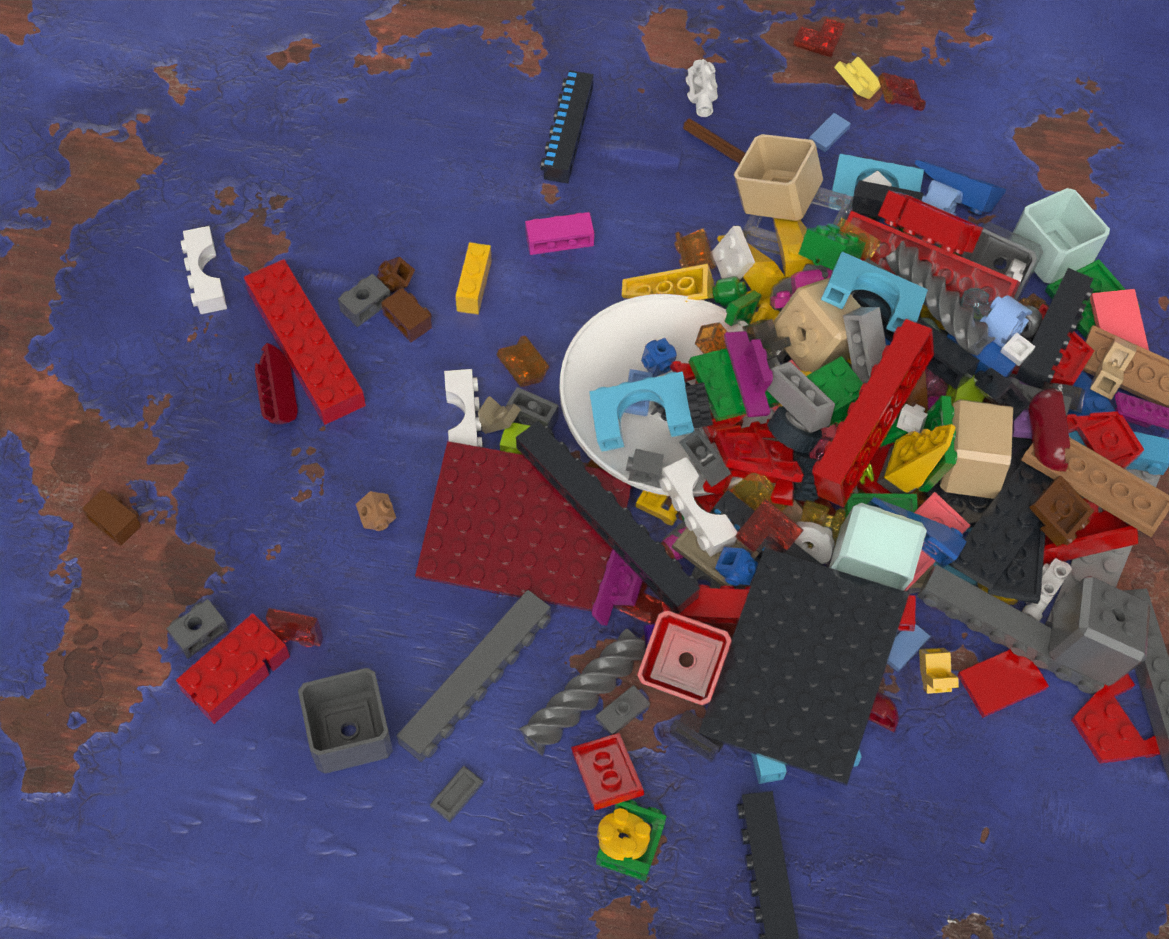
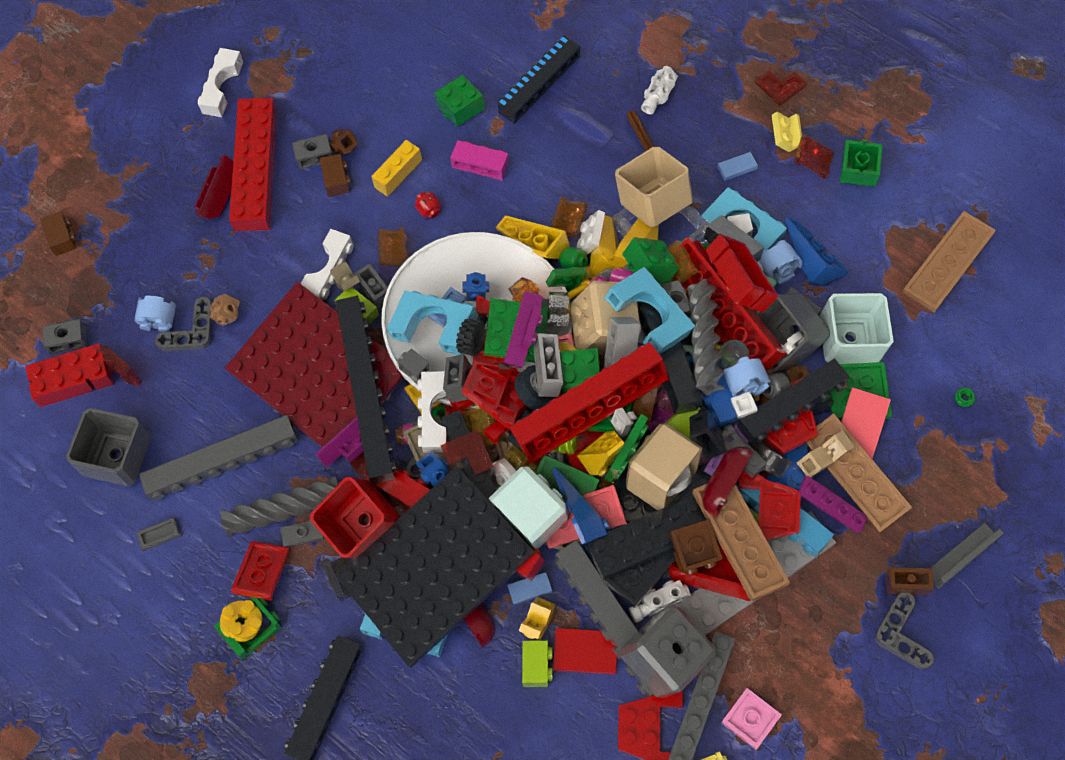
camera: 35 degrees right, 5 degrees up
none -> light blue brick [135,296,176,332]
none -> dark grey beam [155,297,212,351]
none -> red head [415,192,441,219]
none -> green brick [434,75,485,127]
none -> lime brick [522,641,552,687]
none -> green brick [839,140,883,187]
none -> medium nougat plate [903,211,996,313]

